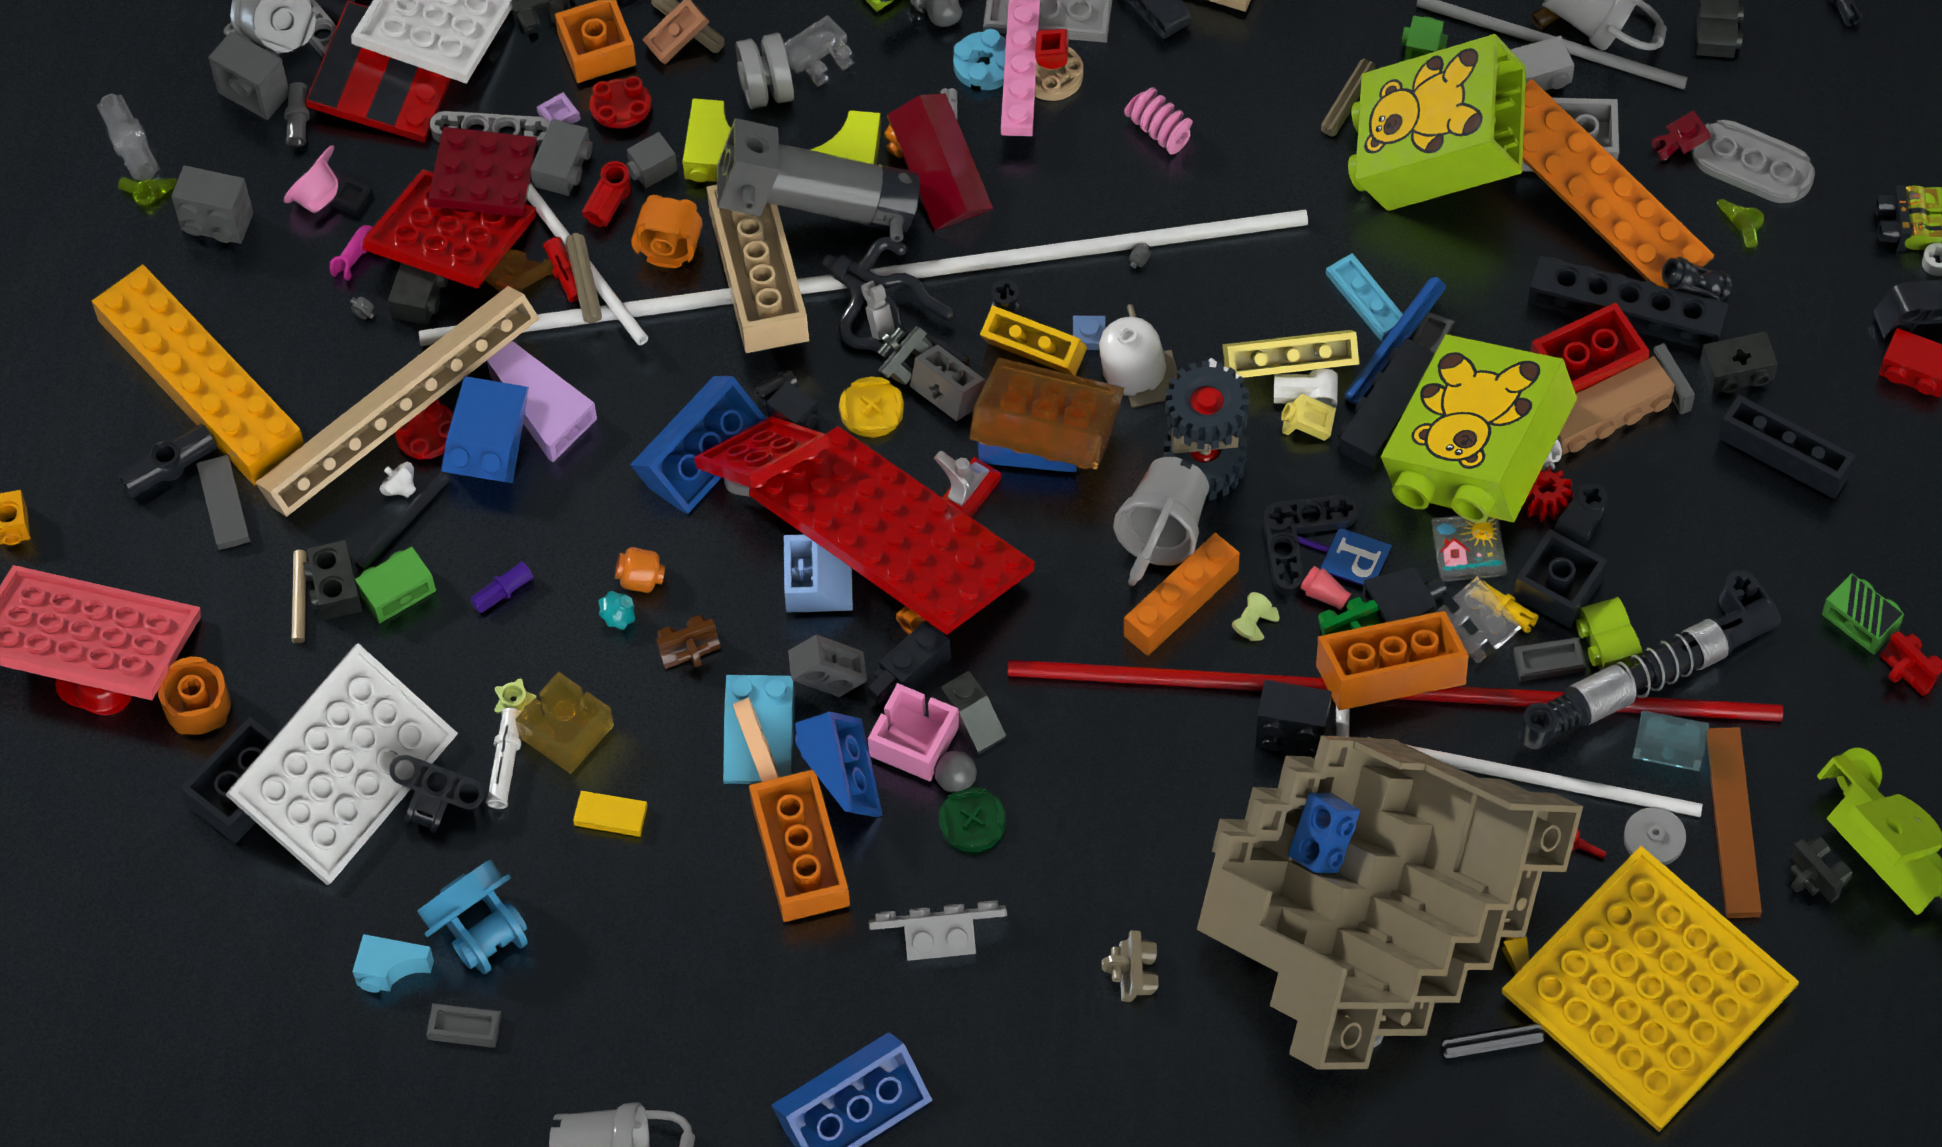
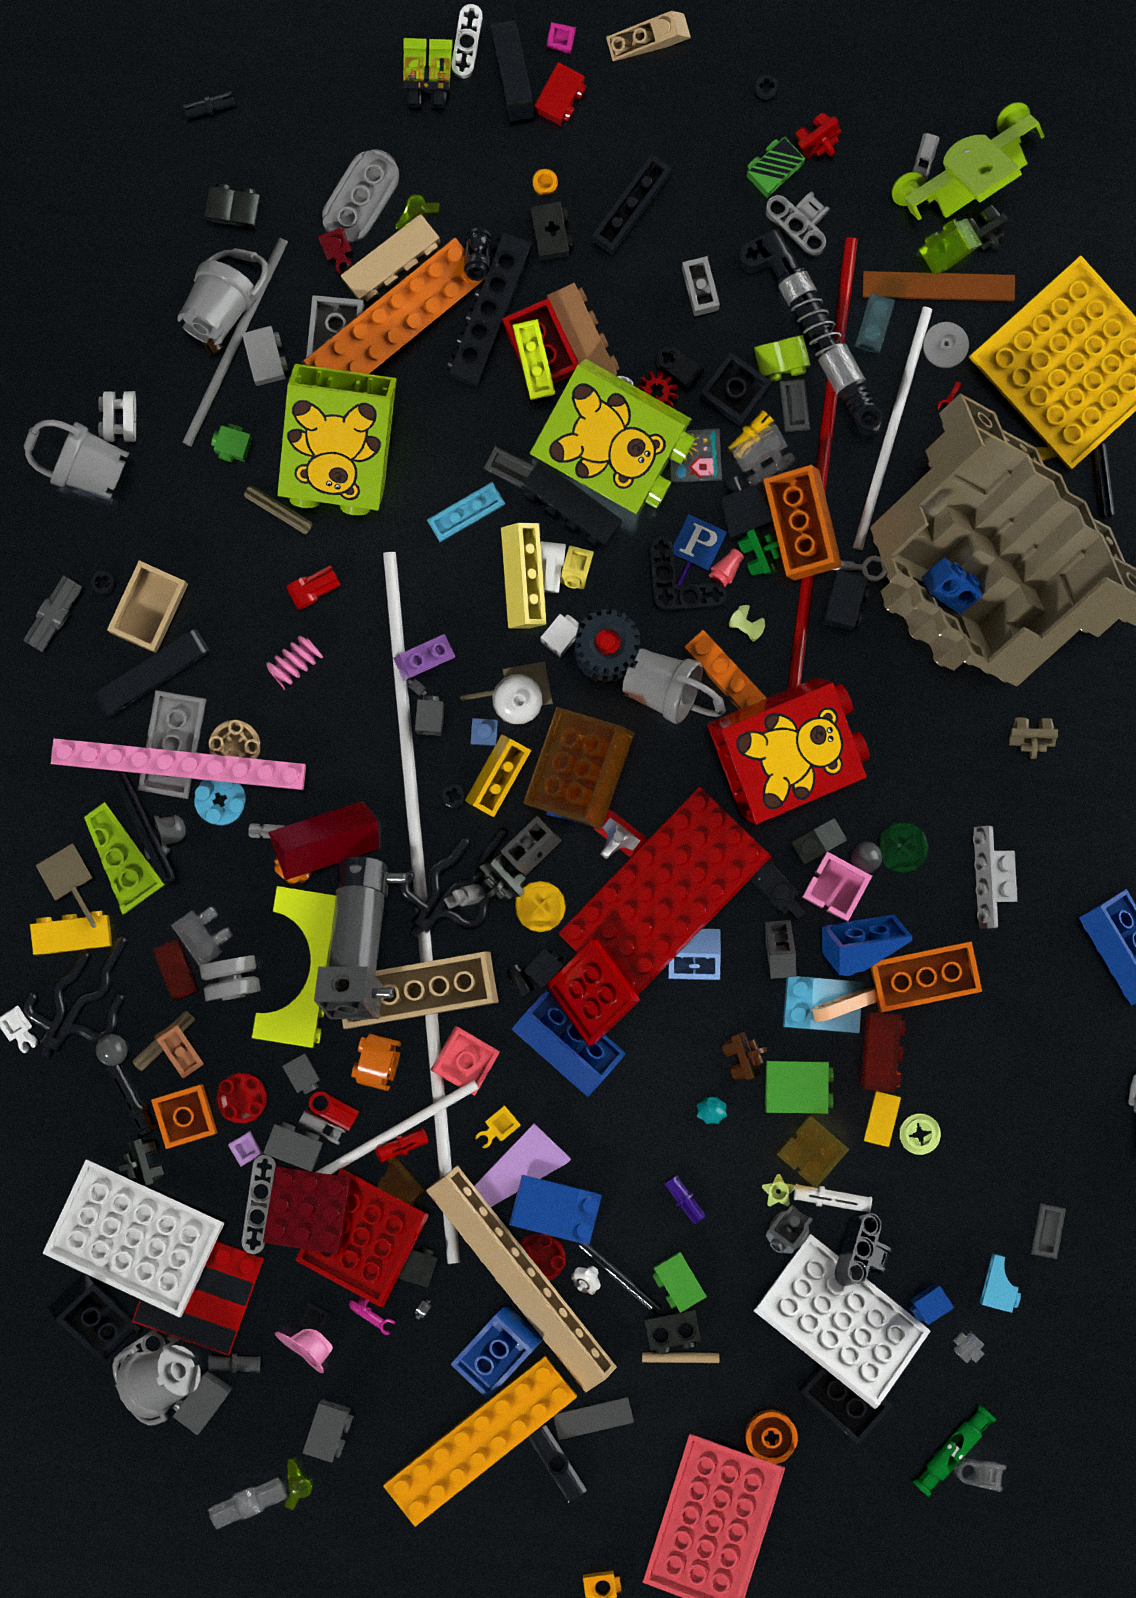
camera: 90 degrees left, 25 degrees up
dark azure piece [417,859,528,974] -> none
dark tan axle [566,233,602,324] -> none
orange head [615,547,665,593] -> none
red brick [1035,28,1069,69] -> none
blue axle [1344,277,1446,405] -> none
dark grey tile [1652,343,1695,415] -> none
none -> clear red slope [154,940,197,1000]
none -> red piece [286,566,341,610]
none -> light grey bar [298,1109,346,1145]
none -> tan brick [341,214,440,303]
none -> medium lavender brick [393,634,455,681]
none -> dark grey brick [415,696,445,736]
none -> coral tile [430,1026,500,1096]
none -> blue slope [451,1304,543,1399]
none -> yellow plate [475,1106,521,1148]
none -> neon yellow tile [513,319,555,400]
none -> light orange tile [533,169,558,196]
none -> light grey brick [682,256,720,317]
none -> brick [707,678,870,824]
none -> bright green brick [765,1061,833,1114]
none -> light grey piece [766,191,830,257]
none -> dark grey hand [766,1205,813,1254]
none -> clear red brick [860,1012,905,1092]
none -> yellowish green gear [900,1114,941,1155]
none -> blue brick [910,1283,954,1325]
none -> light grey bar [912,133,940,182]
none -> green piece [912,1405,997,1497]
none -> clear neon green brick [919,219,982,275]
none -> clear gear [953,1331,984,1363]
none -> clear piece [955,1459,1007,1491]

